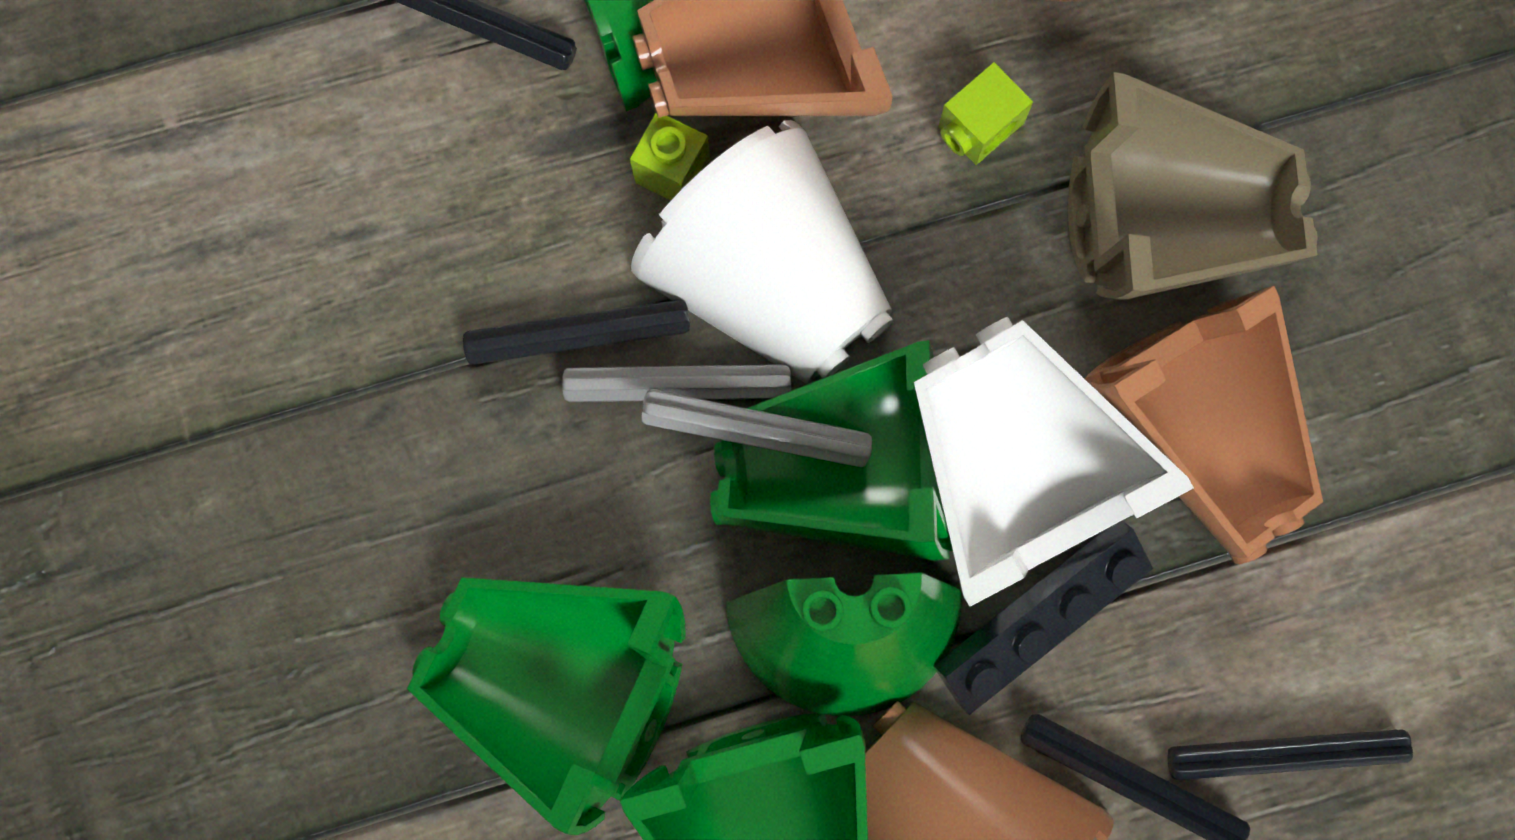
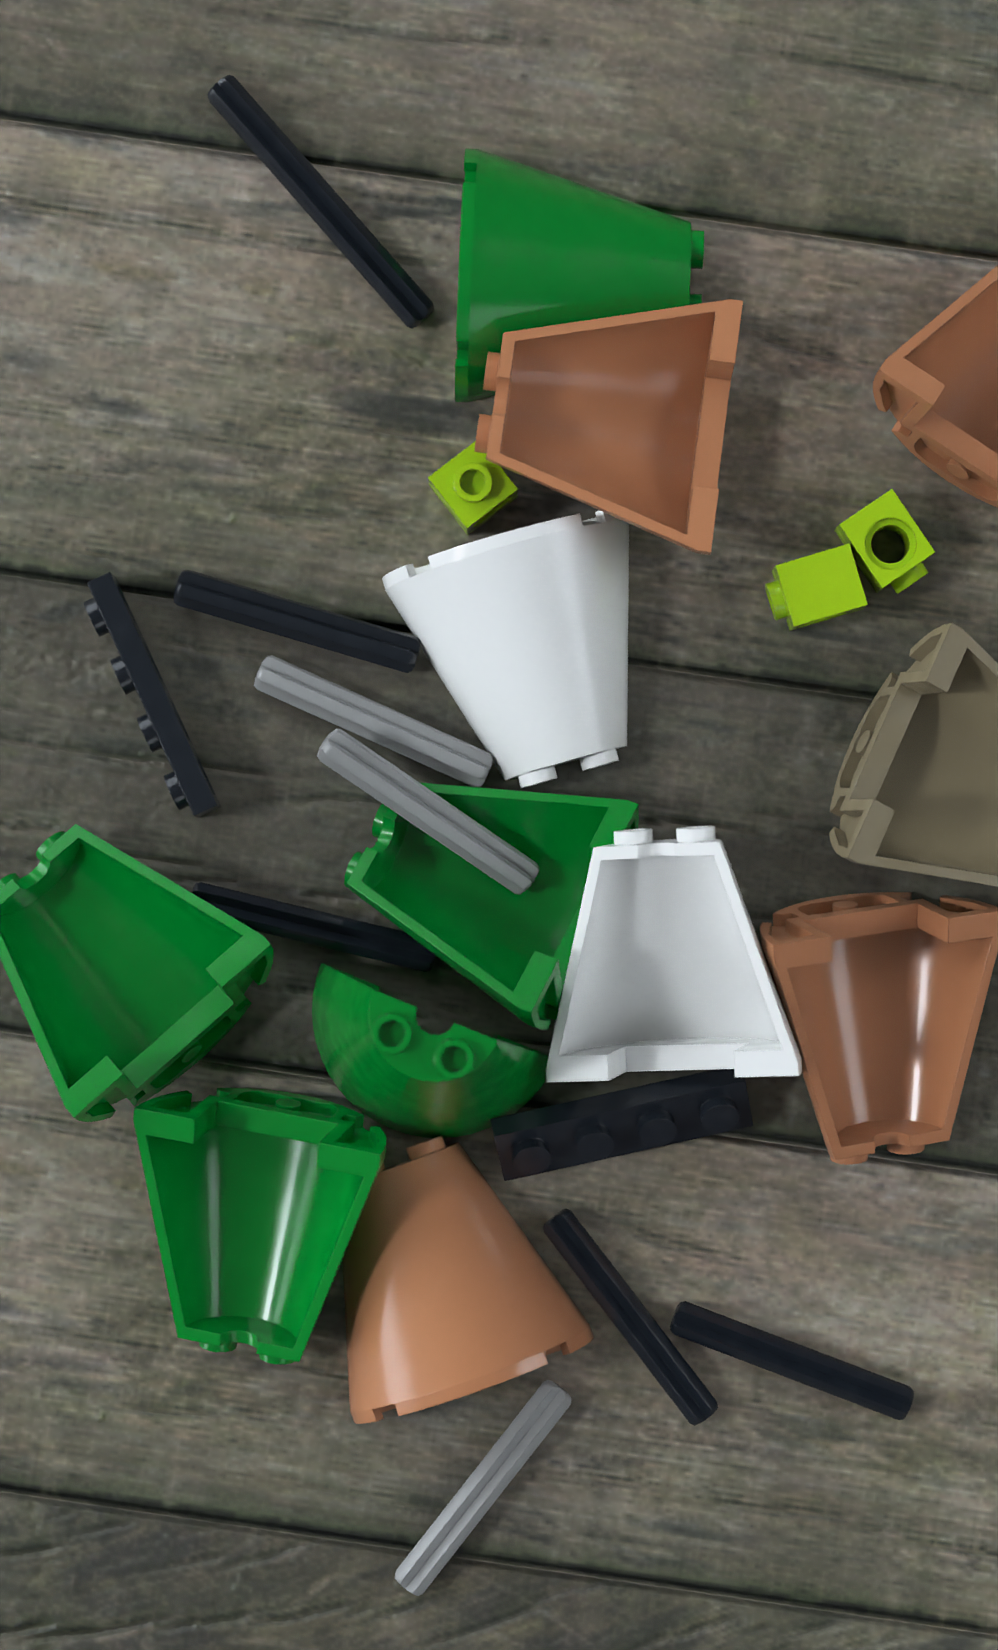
camera: 25 degrees right, 10 degrees up
none -> black plate [83,572,221,818]
none -> black axle [191,882,436,972]
none -> lime brick [834,489,935,594]

